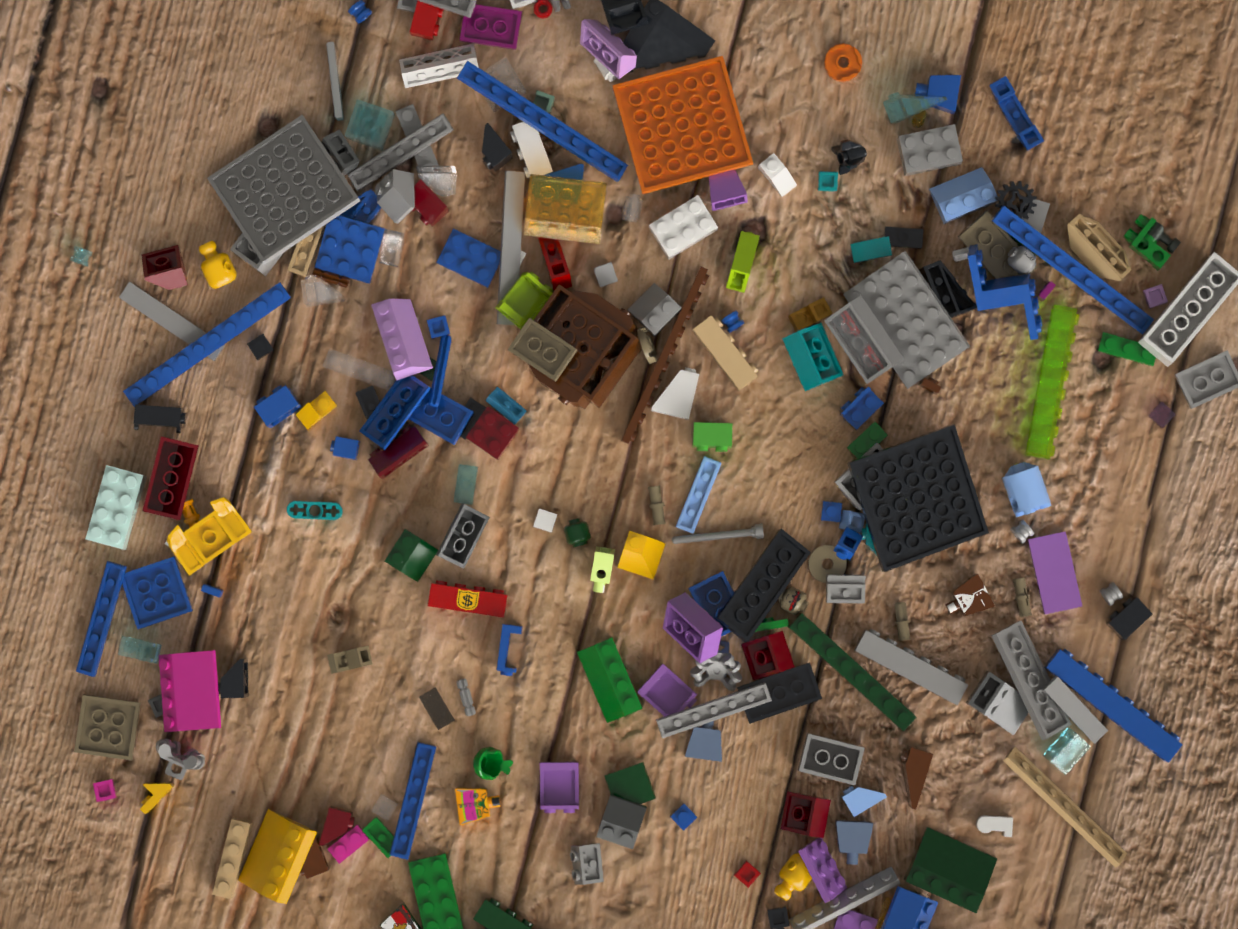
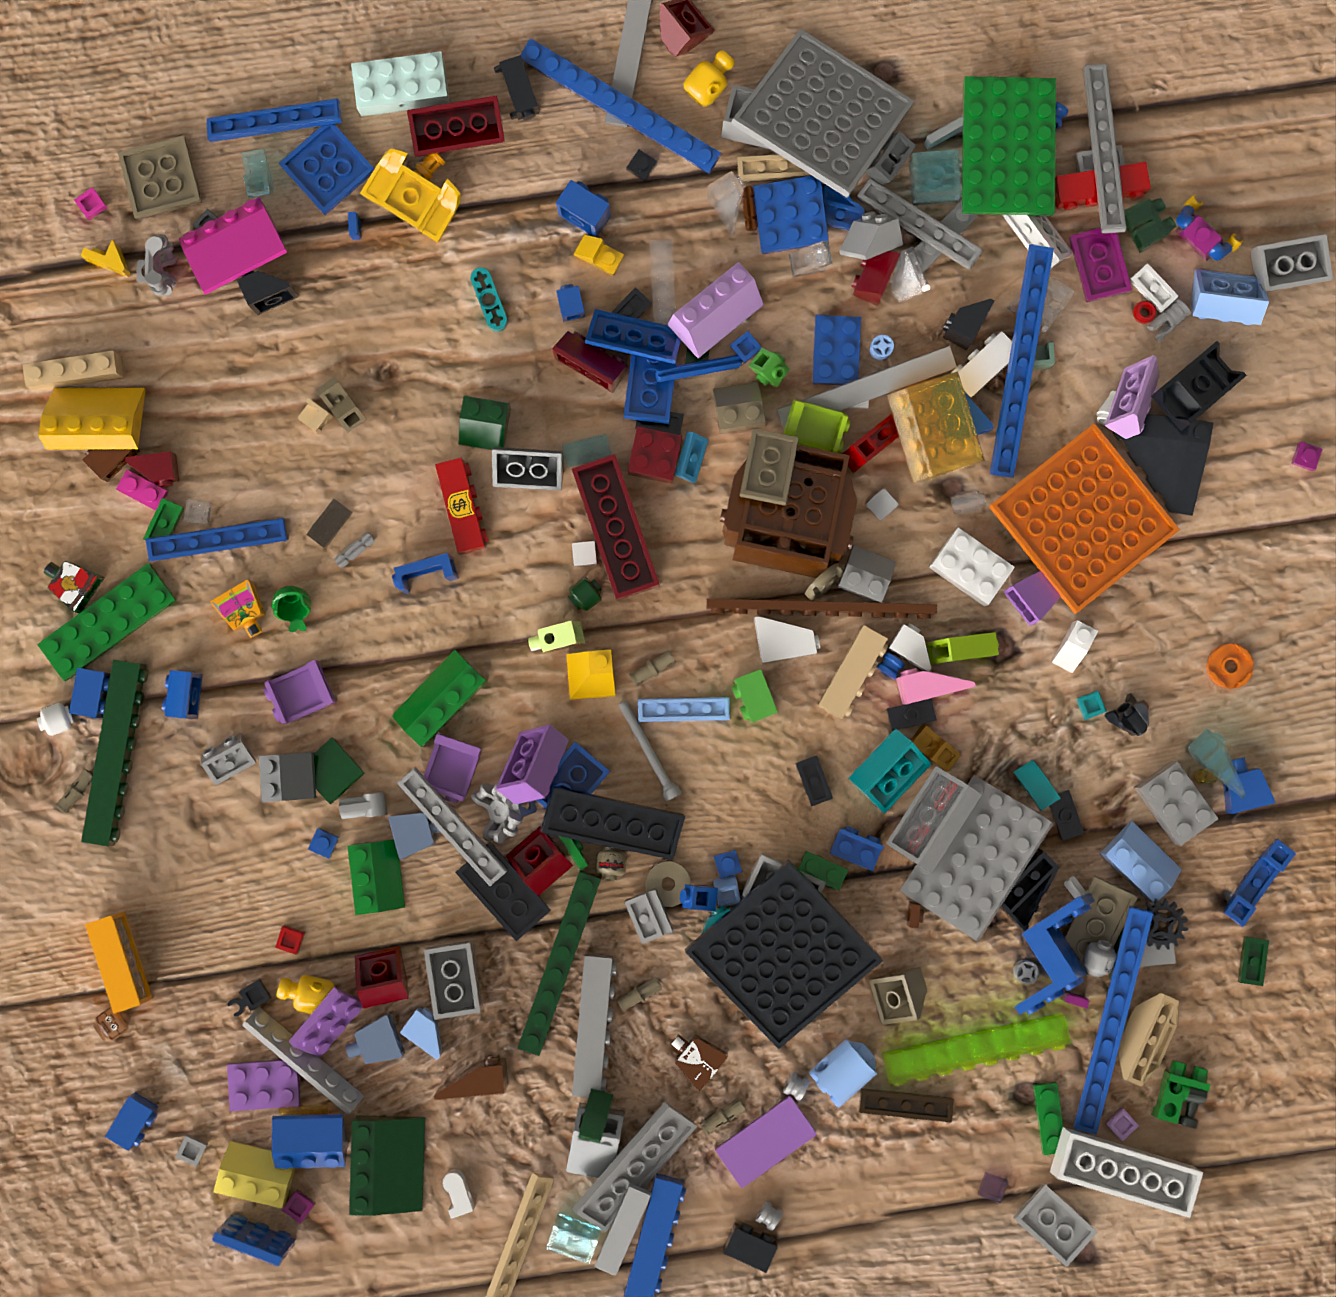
camera: 70 degrees right, 0 degrees up
none -> blue slope [162,670,203,719]
none -> tan panel [298,397,333,435]
none -> light grey piece [339,792,387,819]
none -> green slope [347,839,405,915]
none -> dark red brick [572,454,660,601]
none -> dark green slope [577,1088,613,1144]
none -> dark tan slope [713,382,766,434]
none -> bright green brick [748,348,790,387]
none -> black plate [795,755,833,807]
none -> dark brown plate [858,1088,954,1123]
none -> light blue wheel [869,335,894,361]
none -> dark tan slope [869,967,927,1025]
none -> black plate [886,698,937,731]
none -> white slope [887,624,931,672]
none -> bright pink slope [896,668,976,705]
none -> green plate [962,76,1056,216]
none -> light grey wheel [1013,959,1039,984]
none -> dark green plate [1238,936,1269,986]

